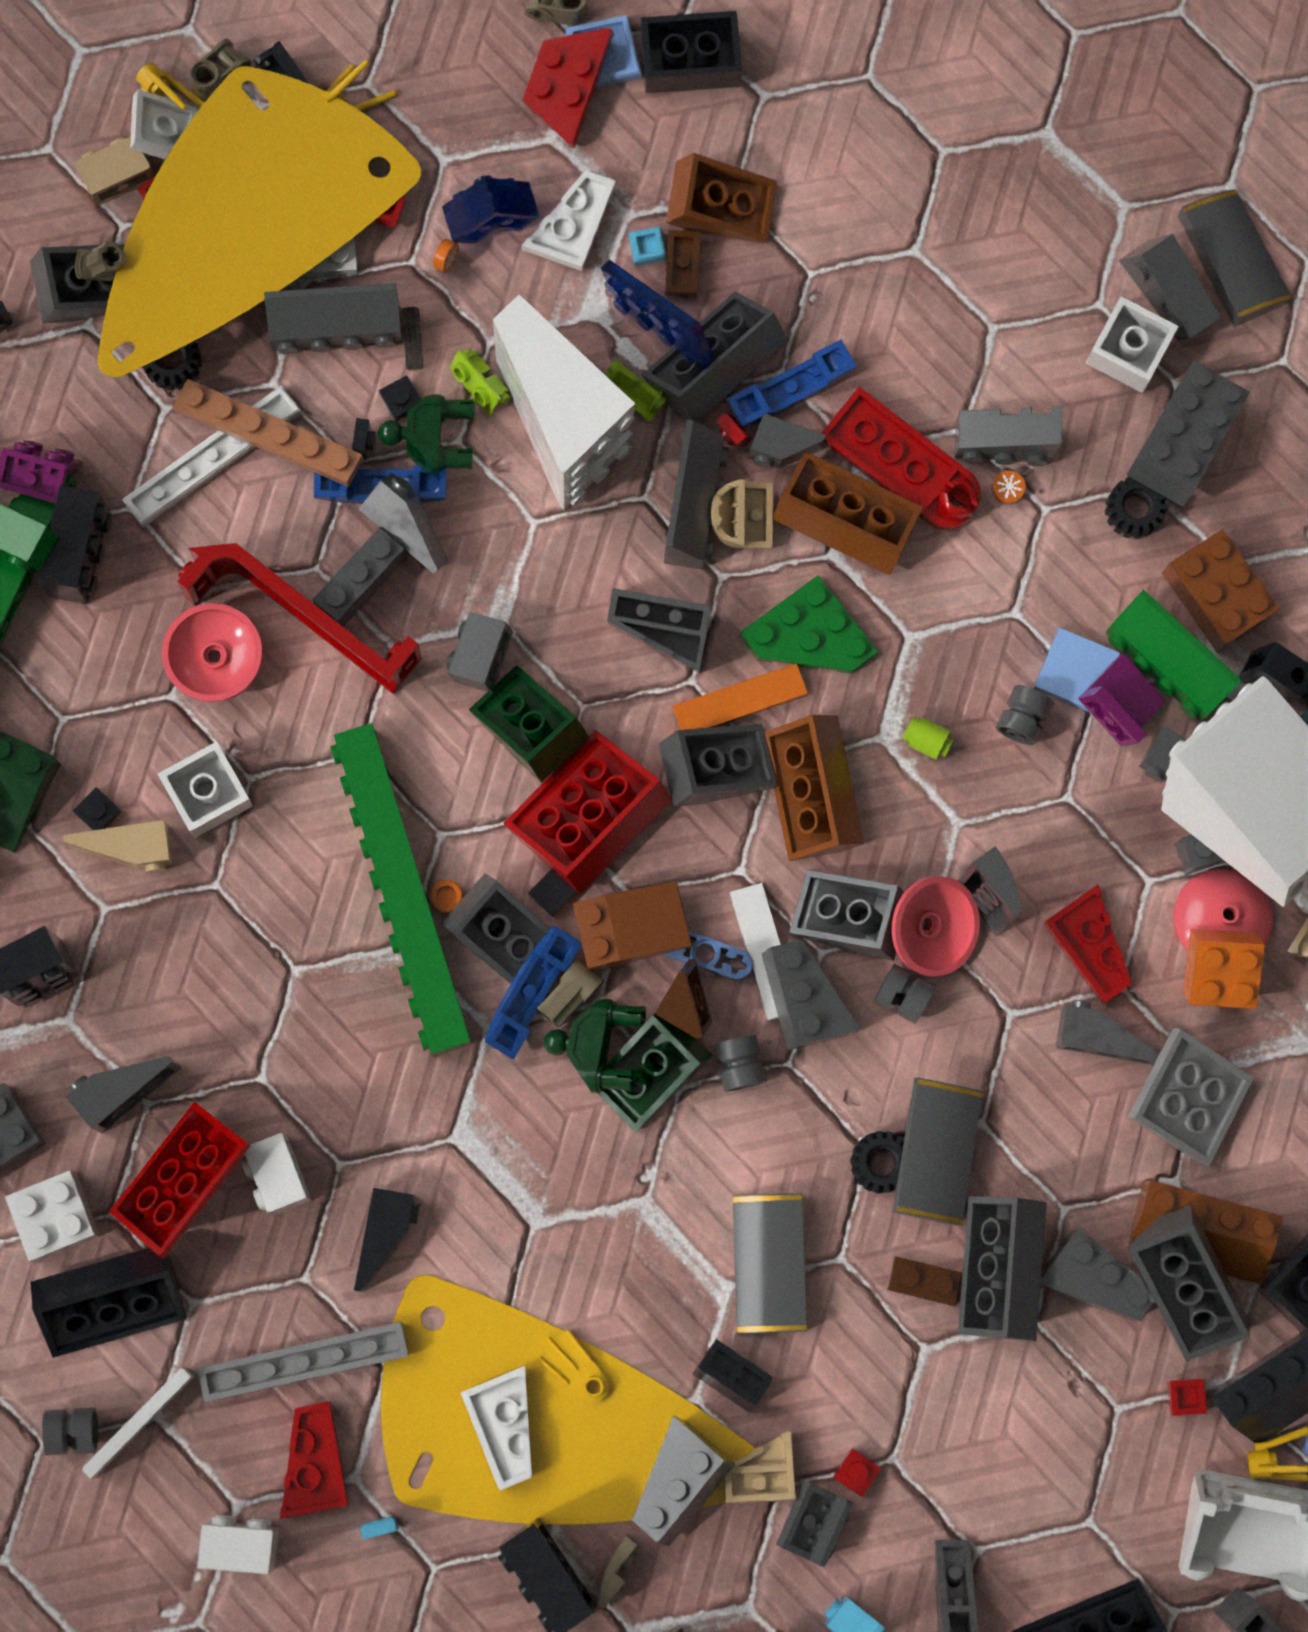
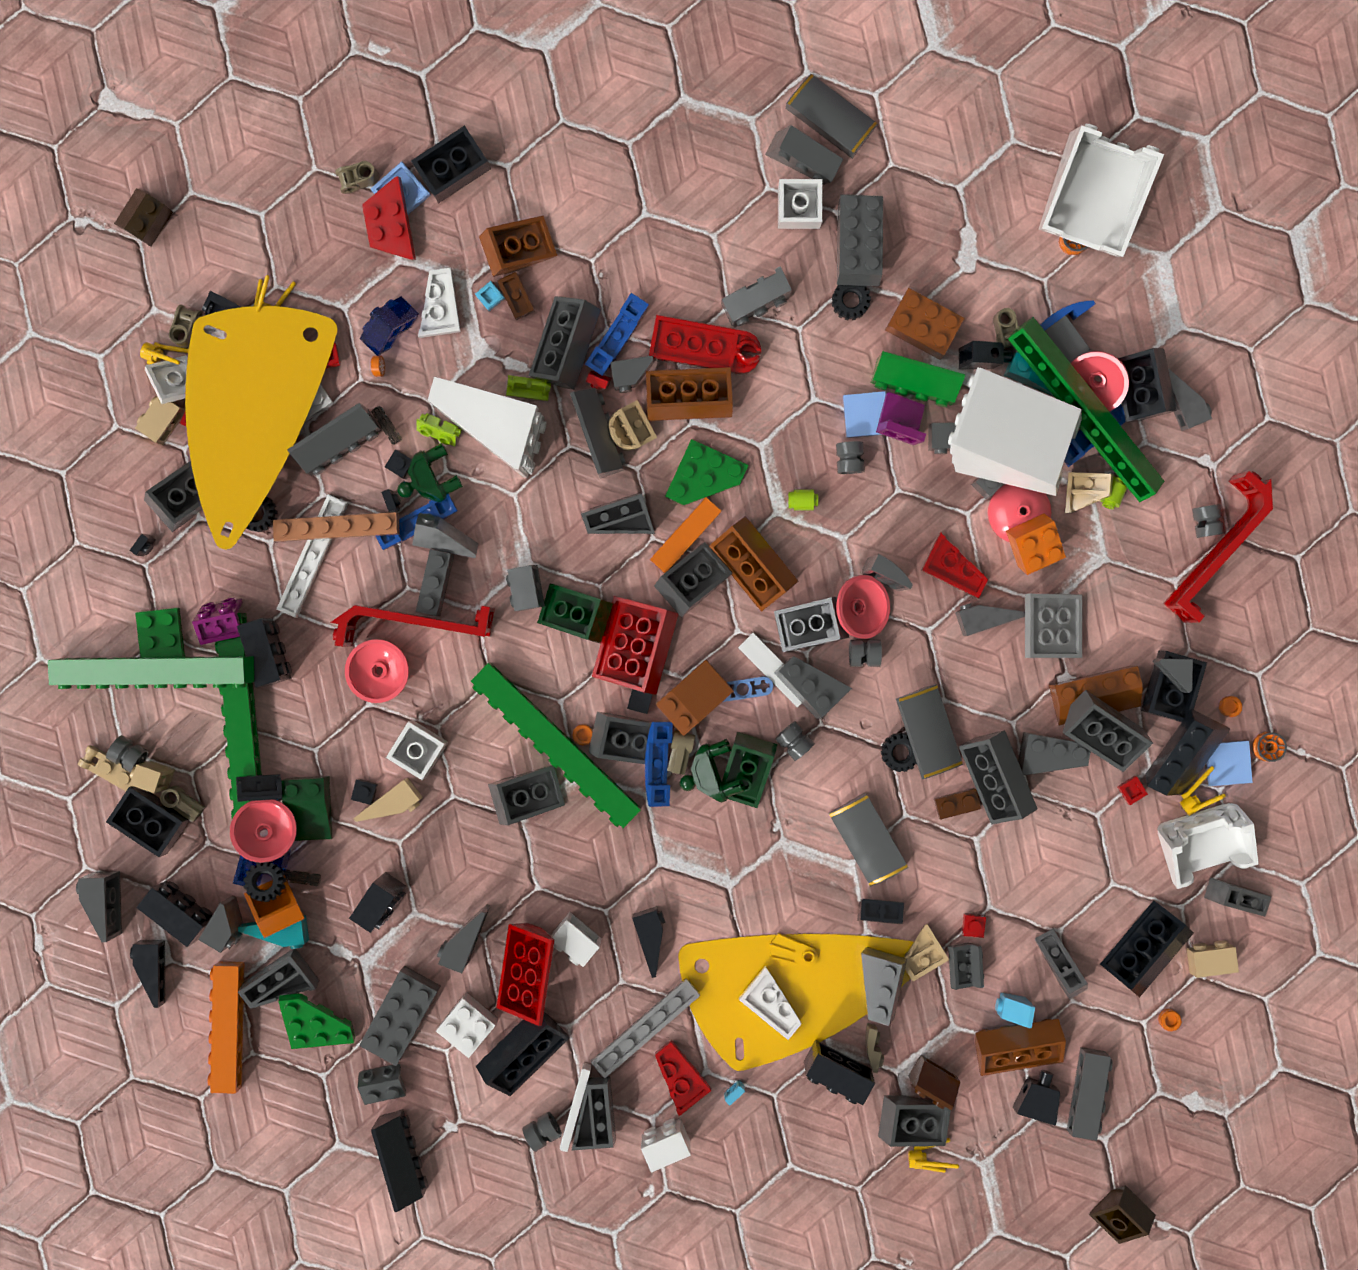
camera: 15 degrees left, 10 degrees up
dark tan piece [75,242,125,281] -> none
clear blue plate [600,259,715,368] -> none
reddish brown slope [655,958,713,1038] -> none
orange tile [992,470,1026,505] -> none
none -> dark grey slope [488,765,565,825]
none -> dark grey wedge [571,1076,616,1151]

